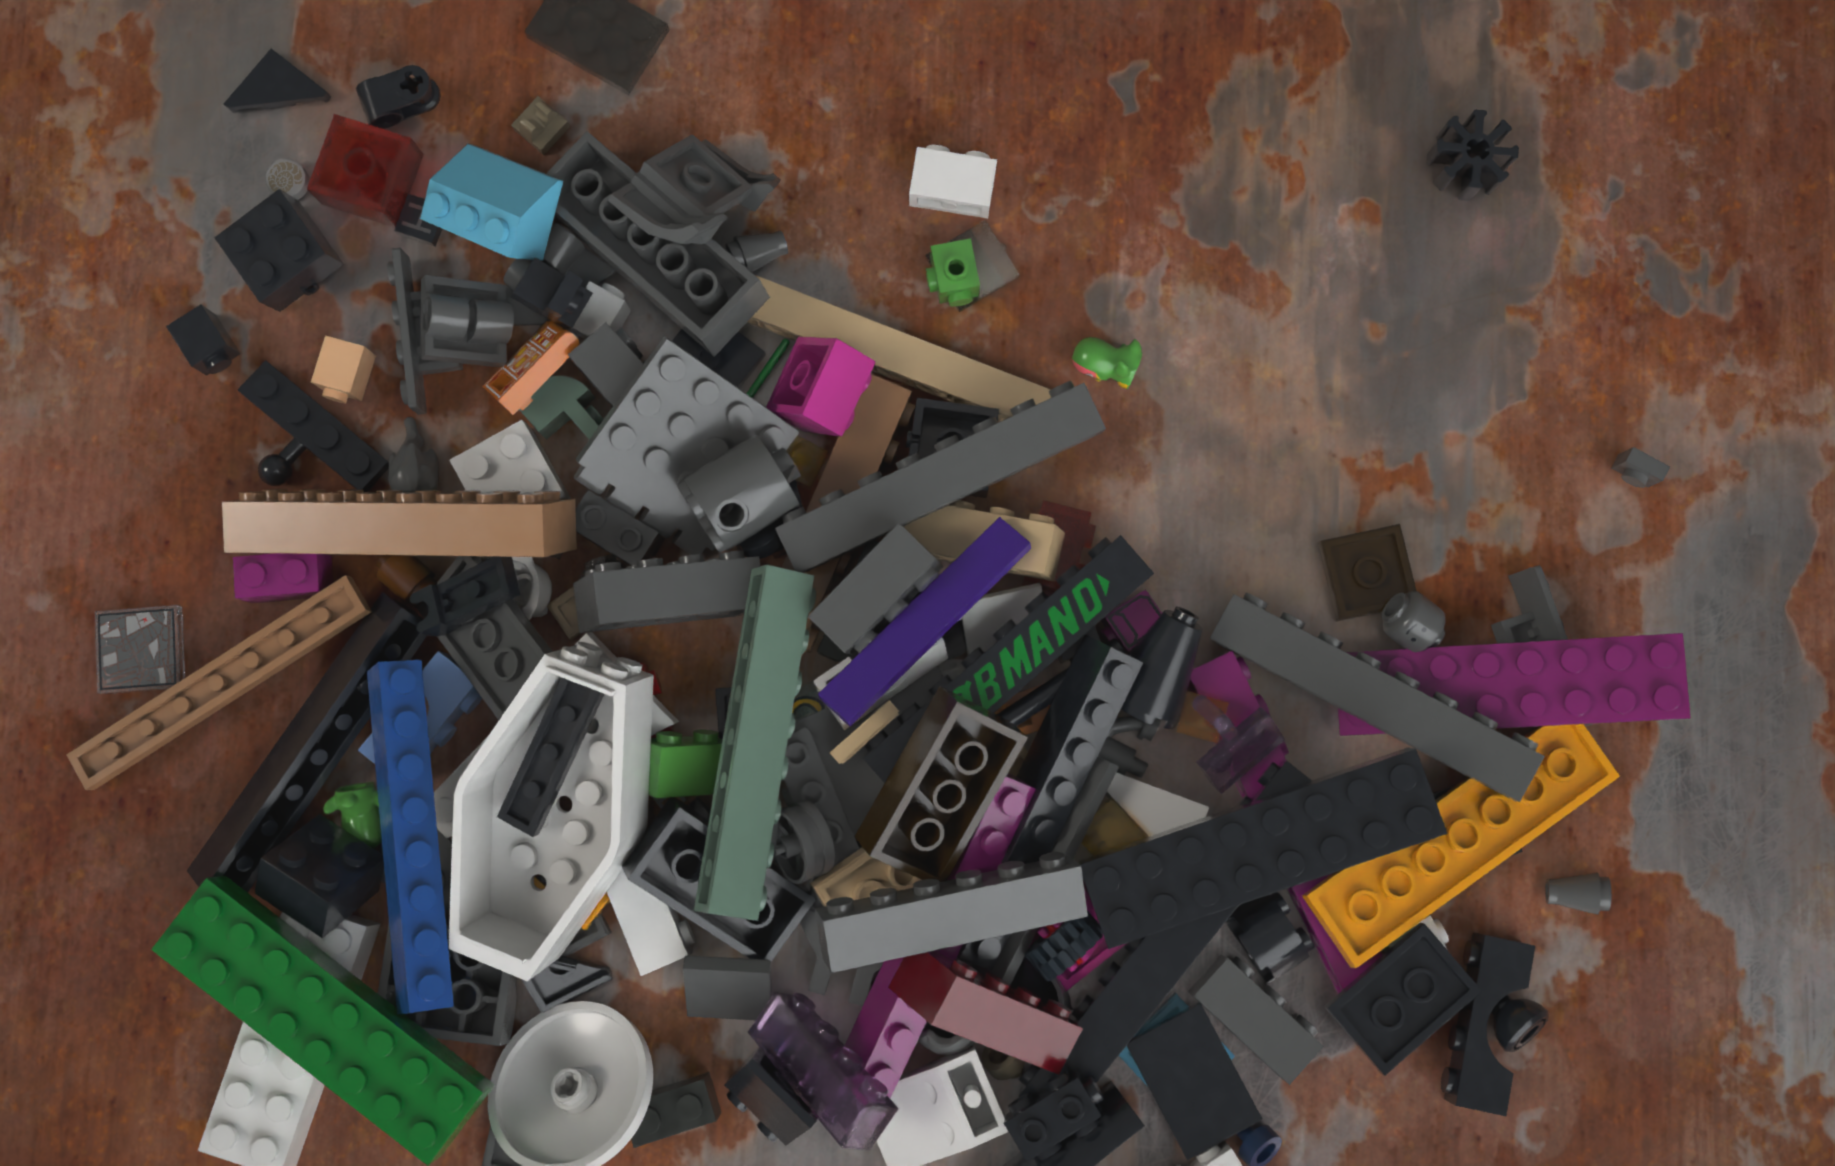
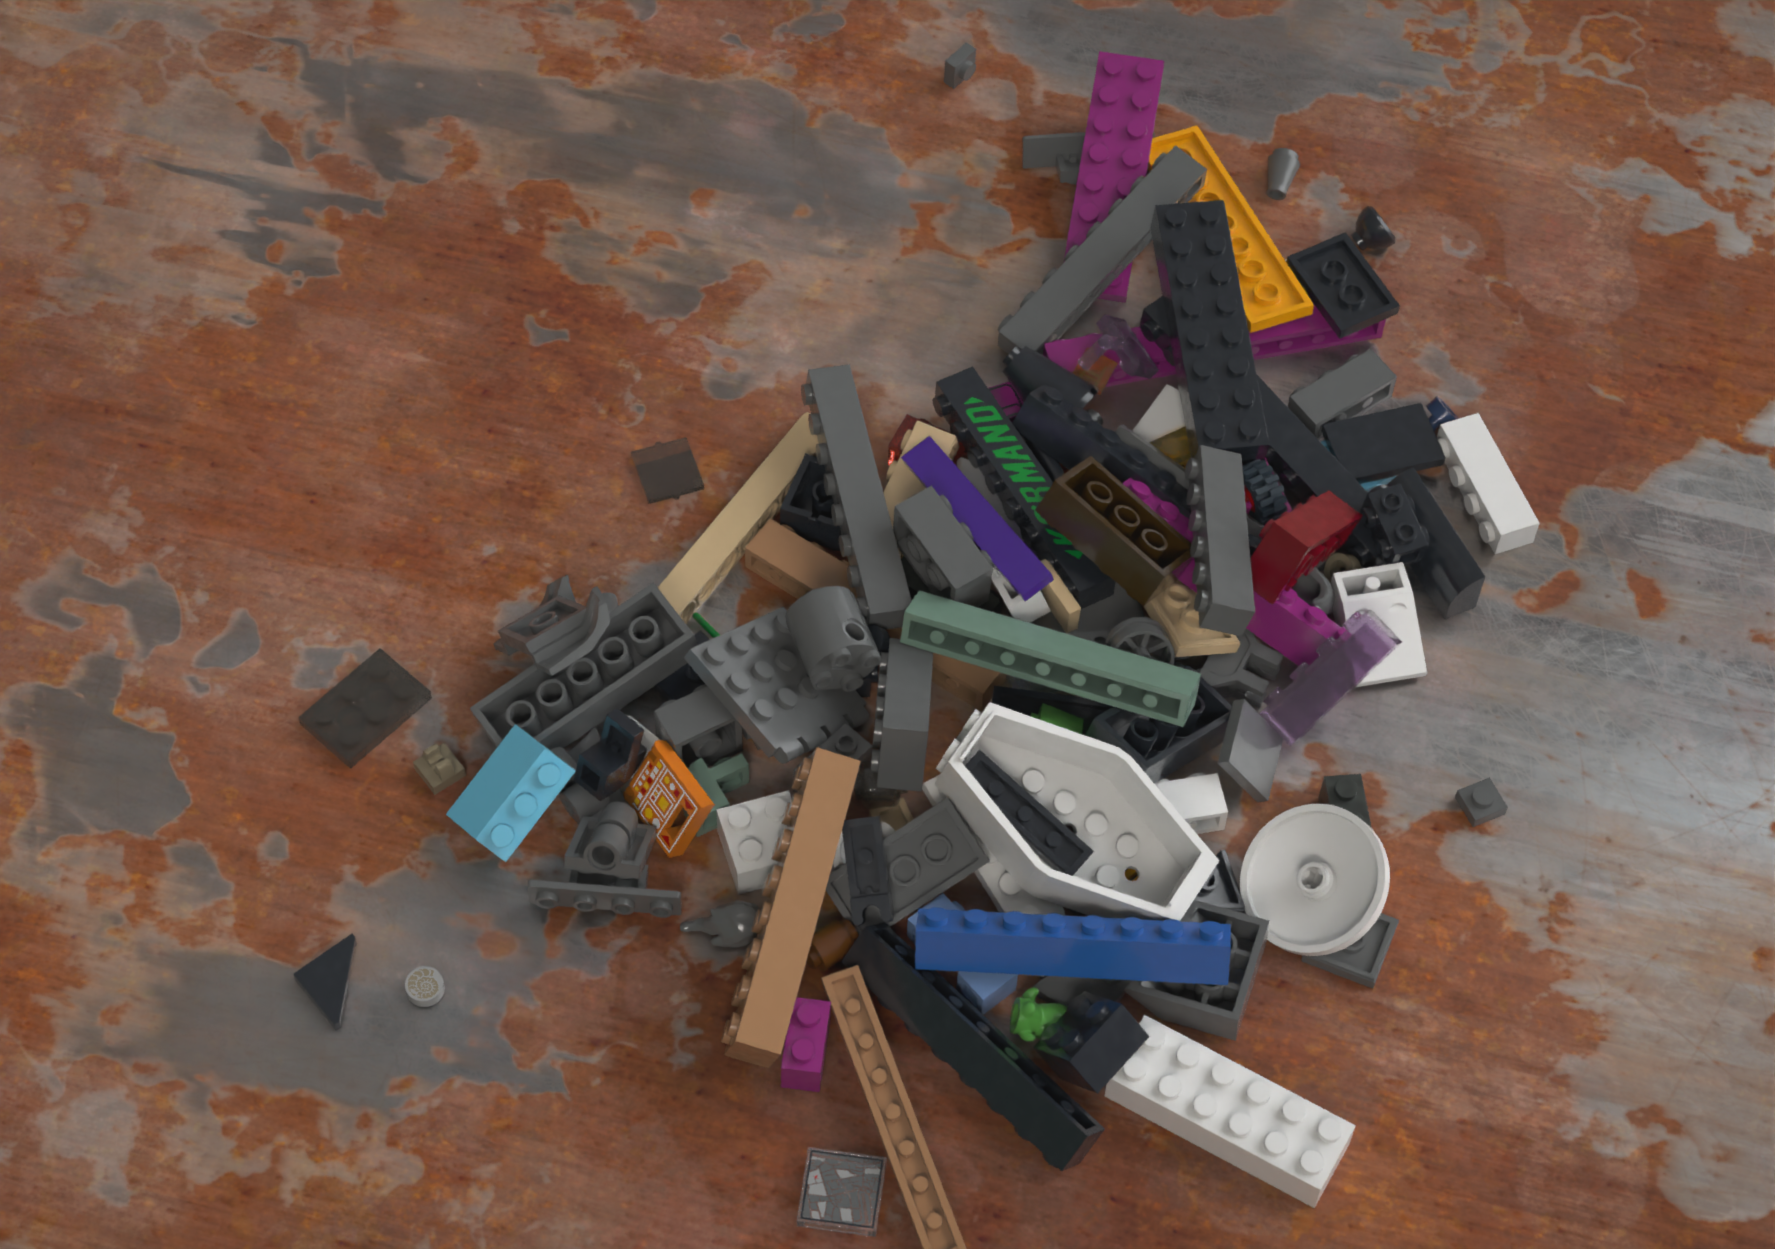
camera: 80 degrees left, 25 degrees down
green brick [151,876,495,1166] -> none
black brick [166,304,241,376] -> none
black brick [214,189,344,312] -> none
black plate [238,360,389,492] -> none
clear red brick [307,114,424,227] -> none
light nougat brick [311,335,376,404] -> none
black piece [356,65,441,130] -> none
black tile [394,194,442,247] -> none
black slope [724,1042,823,1146] -> none
dark pink brick [766,337,876,437] -> none
white brick [909,145,997,219] -> none
bright green brick [926,238,980,306] -> none
bright green animal [1072,337,1143,389] -> none
black cylinder [1225,892,1315,986] -> none
dark brown tile [1318,524,1417,622] -> none
dark grey head [1382,591,1446,653] -> none
black gear [1427,109,1519,201] -> none
black arch [1441,932,1535,1116] -> none

